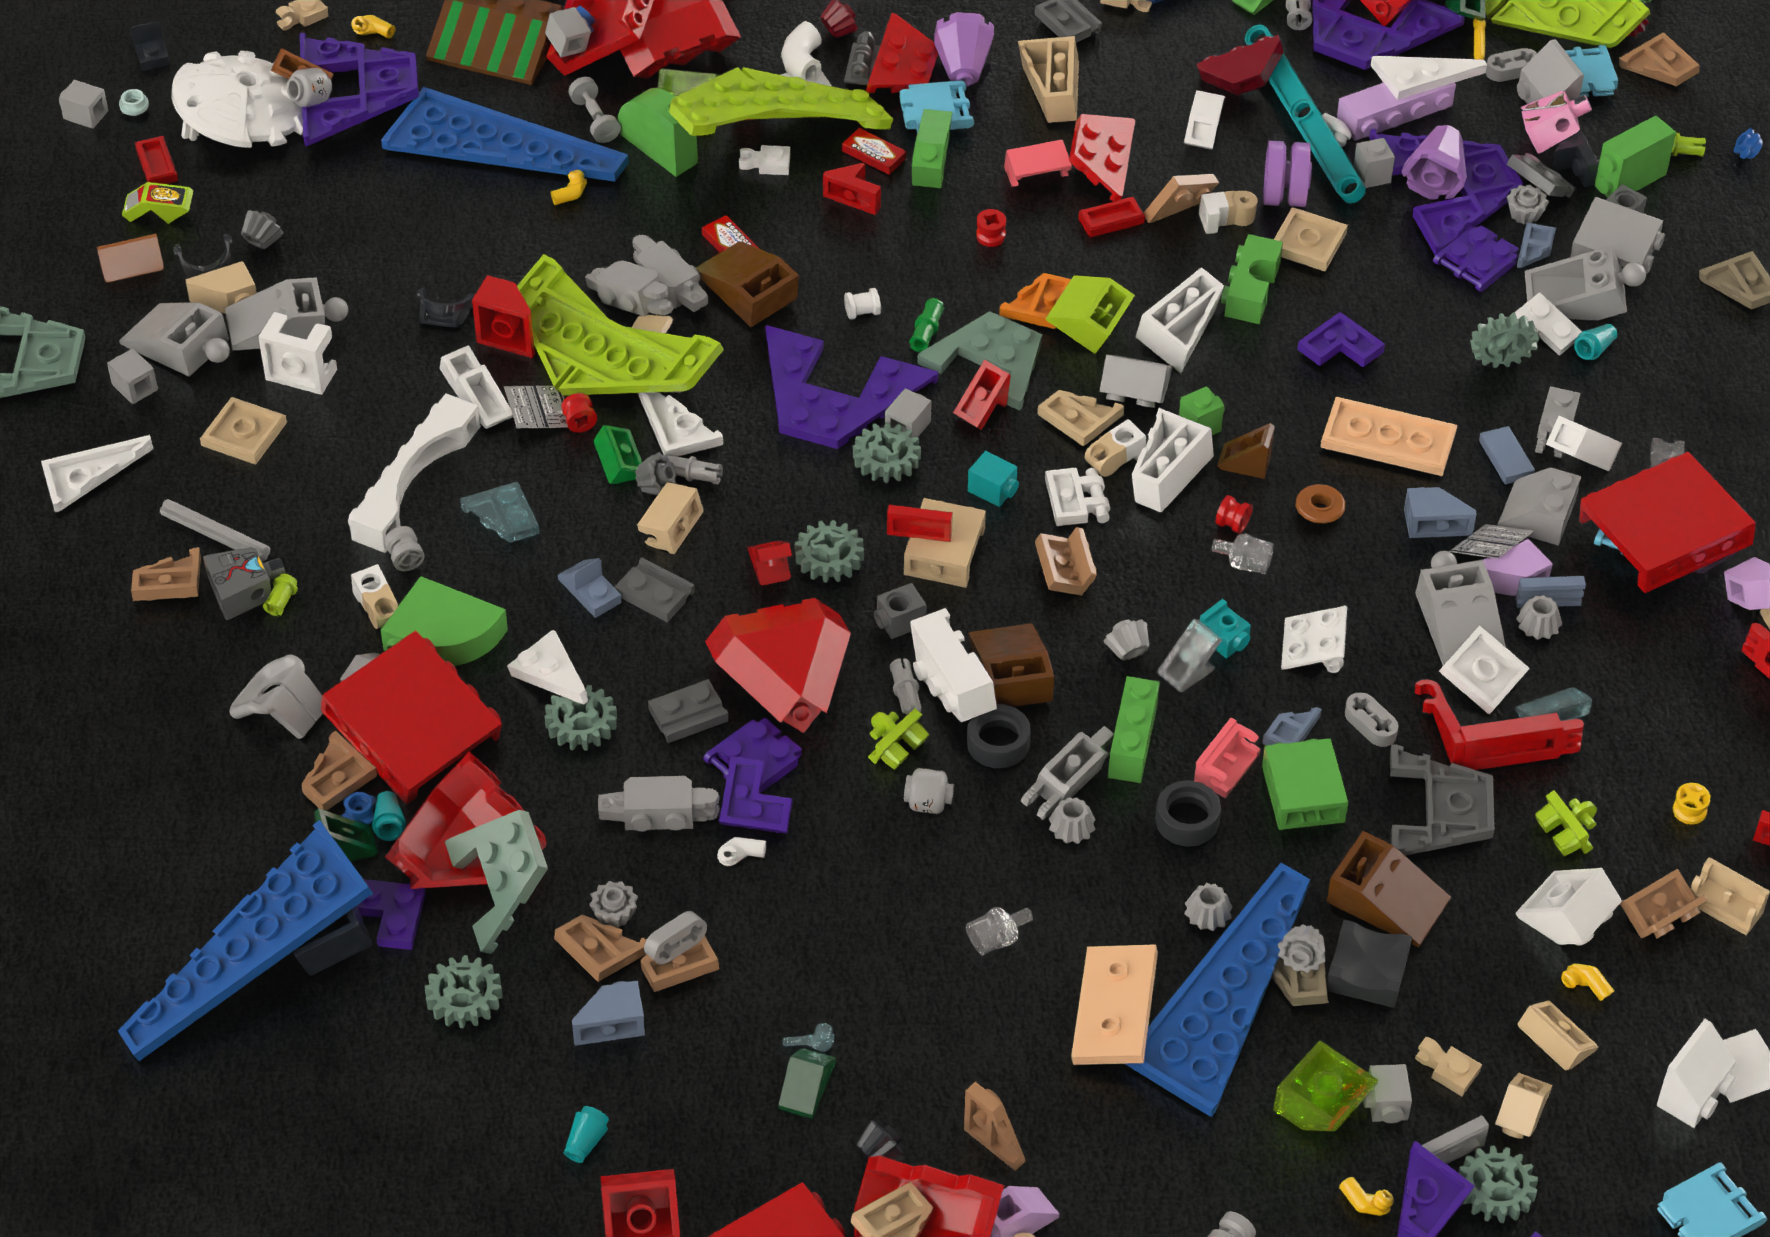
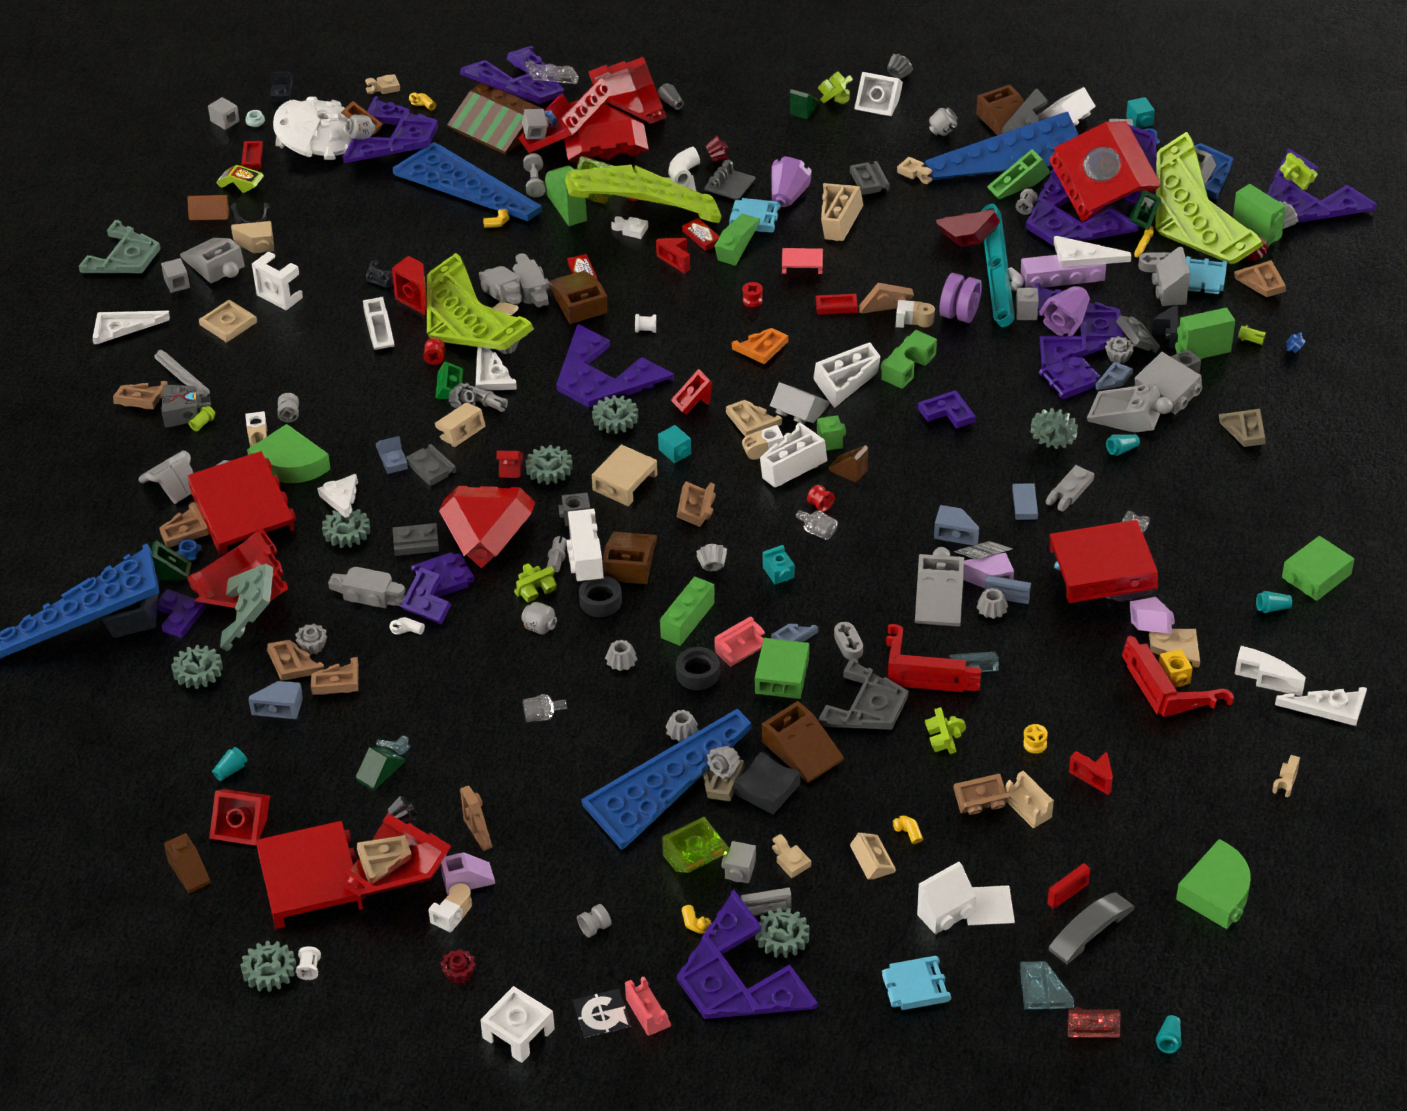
camera: 20 degrees right, 5 degrees down
light grey slope [225,278,348,351] -> none
dark grey piece [241,210,283,249] -> none
white arch [348,394,481,553] -> none
teal cone [372,791,406,841] -> none
clear light blue wing [460,481,539,543] -> none
light grey sticker [504,386,568,428] -> none
light grey beam [644,911,707,965] -> none
red wing [866,13,938,93] -> none
light grey brick [885,388,931,438] -> none
red tile [887,505,953,542] -> none
green pin [909,298,945,352] -> none
sand green wing [918,311,1042,411] -> none
light grey hinge [1021,726,1114,820] -> none
lime slope [1045,275,1135,354] -> none
white plate [1045,468,1110,526] -> none
wing [1069,114,1135,202] -> none
light nougat plate [1071,945,1158,1065] -> none
clear slope [1157,619,1222,692] -> none
white slope [1184,90,1225,150] -> none
tan plate [1274,207,1348,271] -> none
white hinge [1281,606,1347,673] -> none
dark orange piece [1295,484,1346,524] -> none
light nougat plate [1321,397,1457,476] -> none
white plate [1439,625,1530,714] -> none
tan slope [1495,1073,1552,1139] -> none
light grey slope [1498,467,1581,546] -> none
white plate [1515,292,1582,356] -> none
white slope [1516,868,1622,945] -> none
bright pink torso [1521,91,1592,154] -> none
white slope [1546,416,1622,471] -> none

